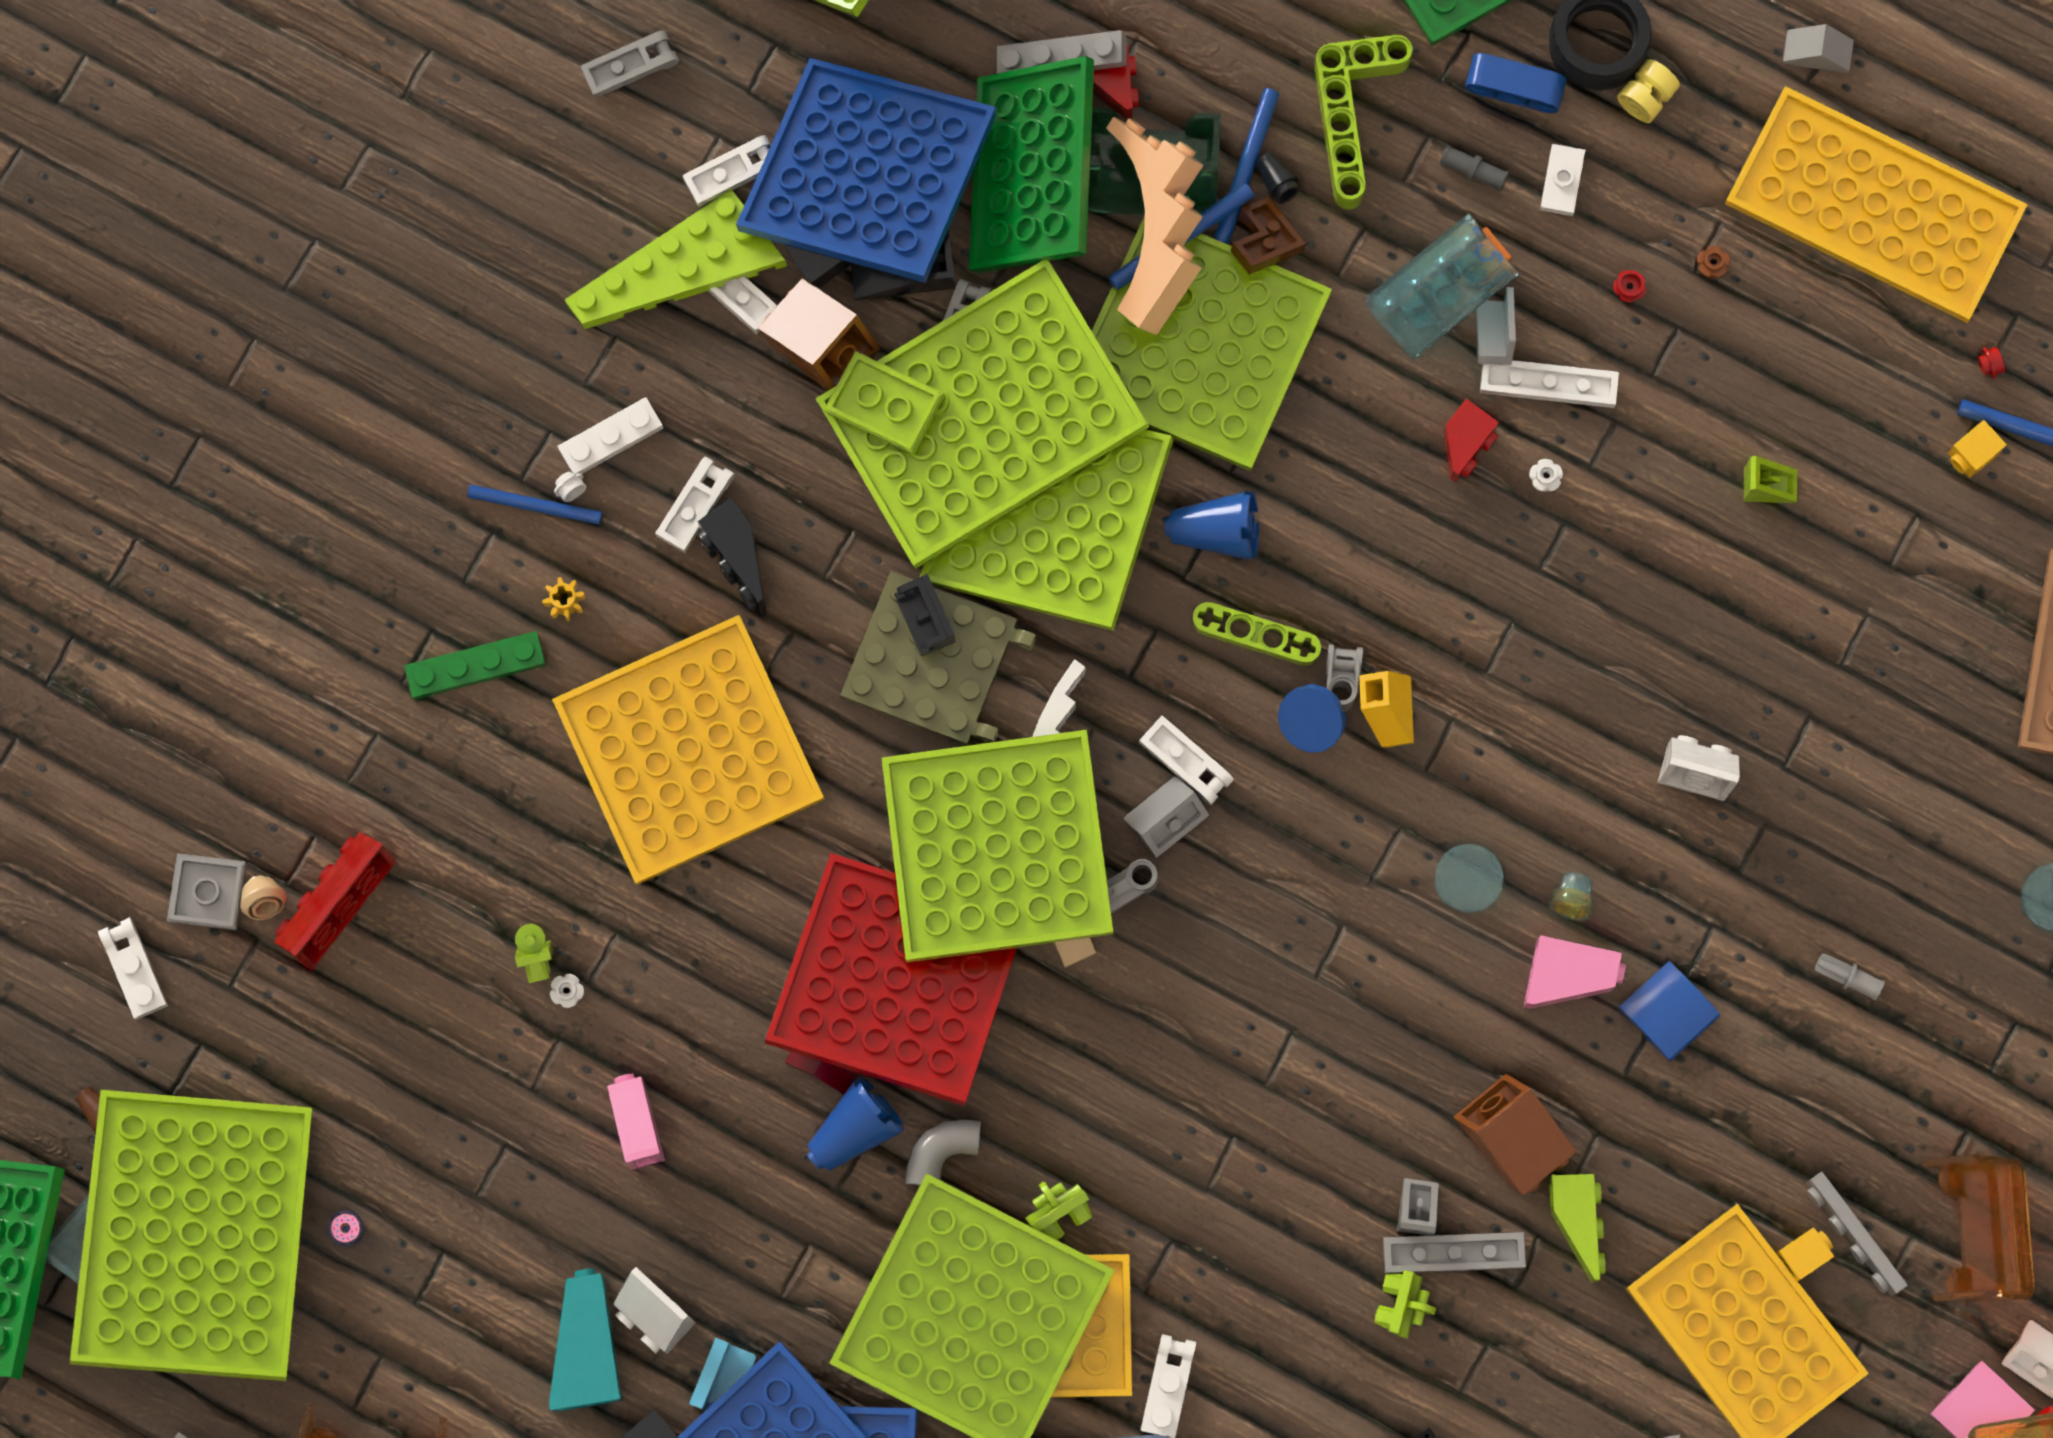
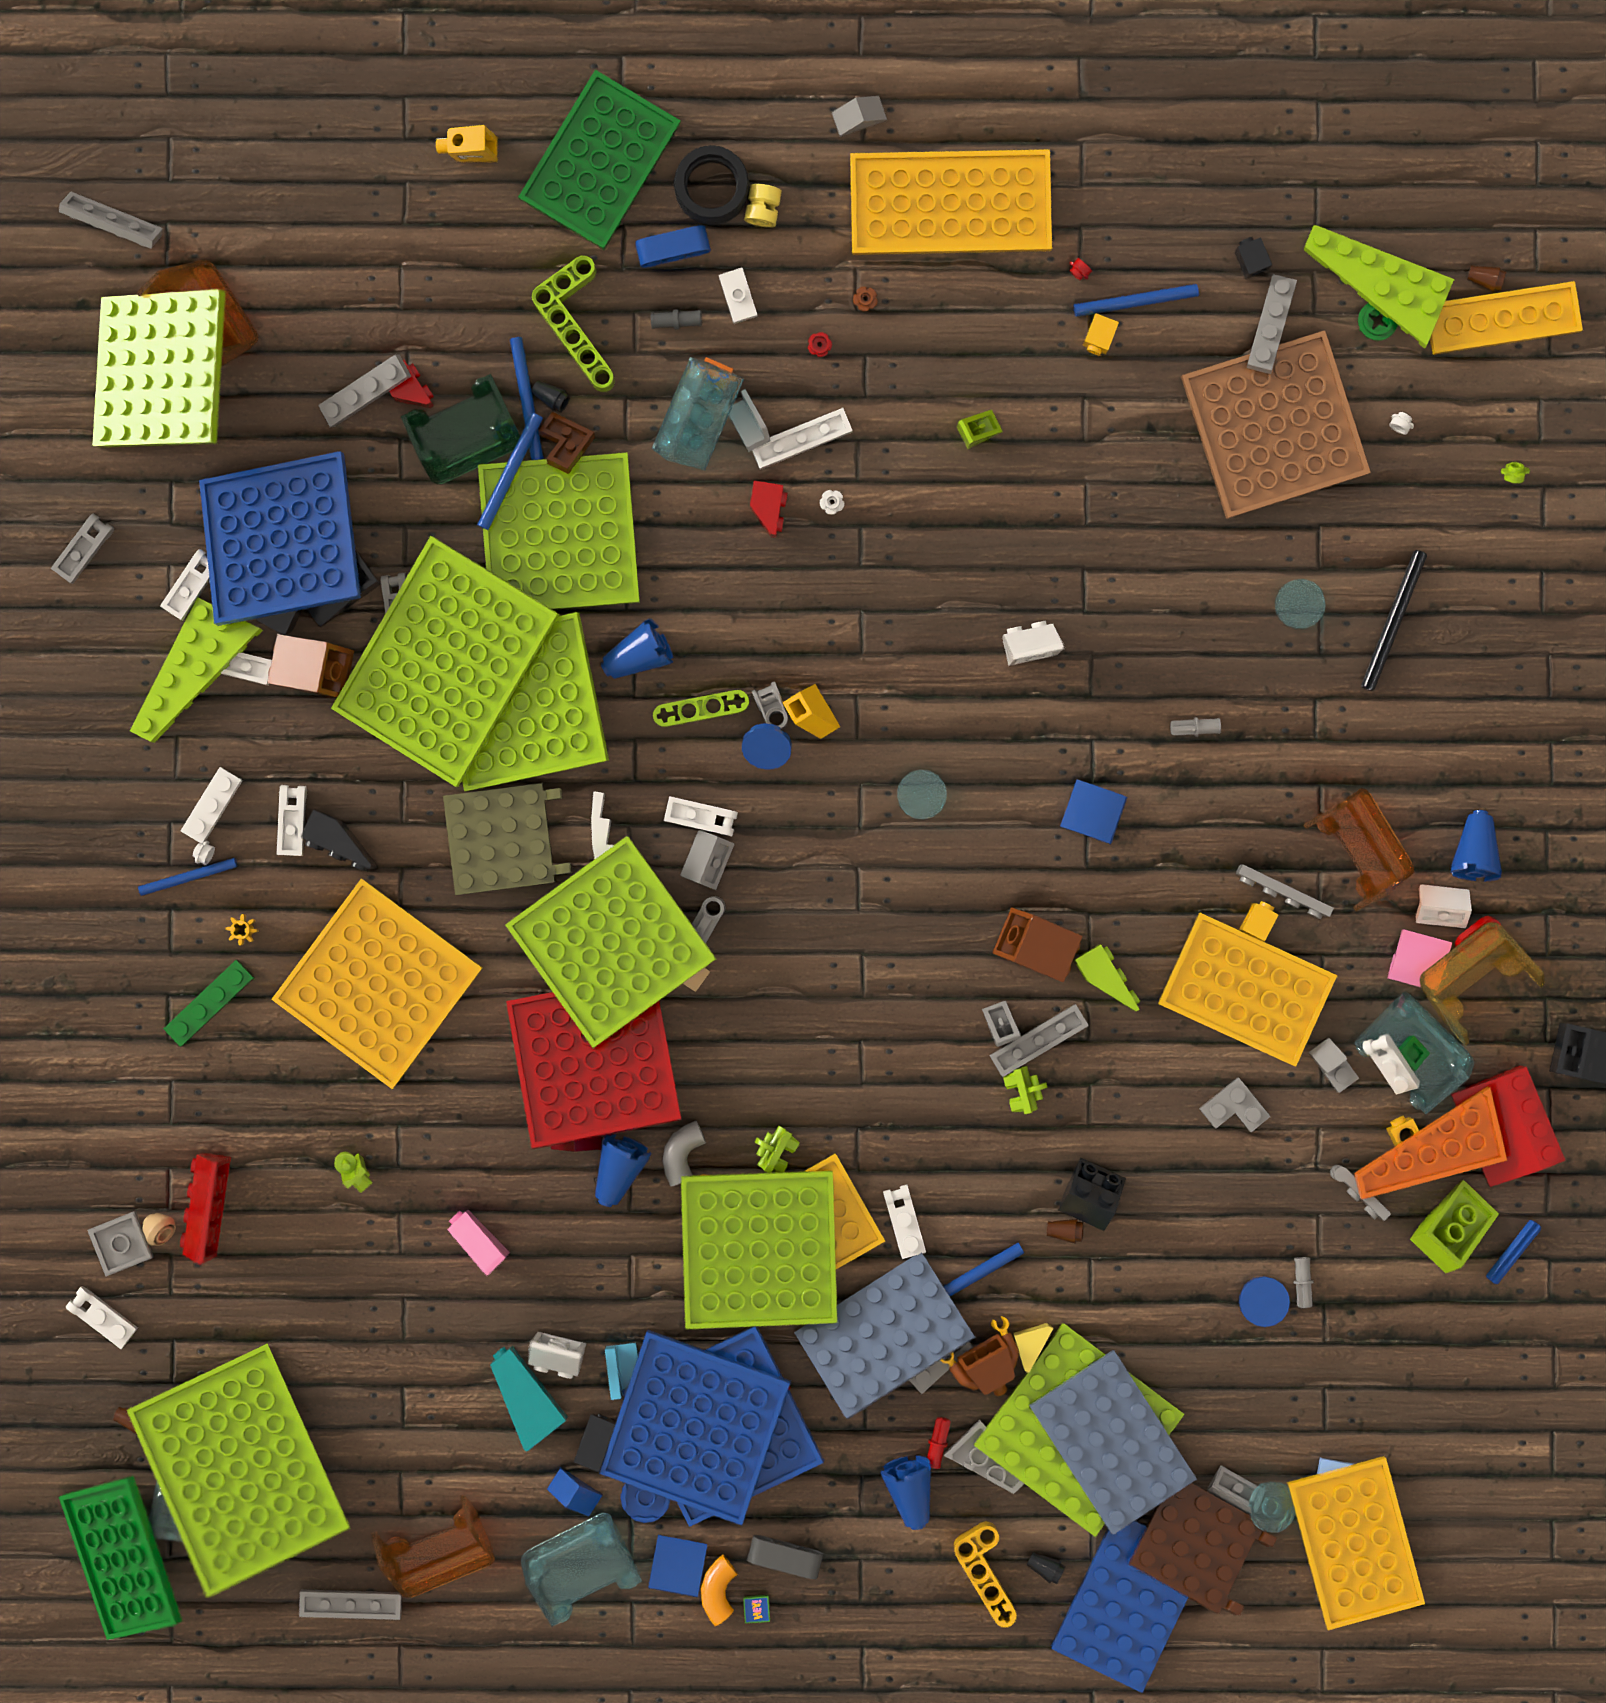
camera: 30 degrees left, 10 degrees up
tile [328,1210,365,1246] -> none
white plate [550,974,584,1008] -> none
lime tile [824,351,945,455] -> none
black hinge [894,574,956,657] -> none
green plate [969,56,1094,273] -> none
light nougat arch [1106,117,1204,335] -> none
bright pink slope [1523,935,1626,1009] -> none
clear light blue piece [1548,872,1595,921] -> none

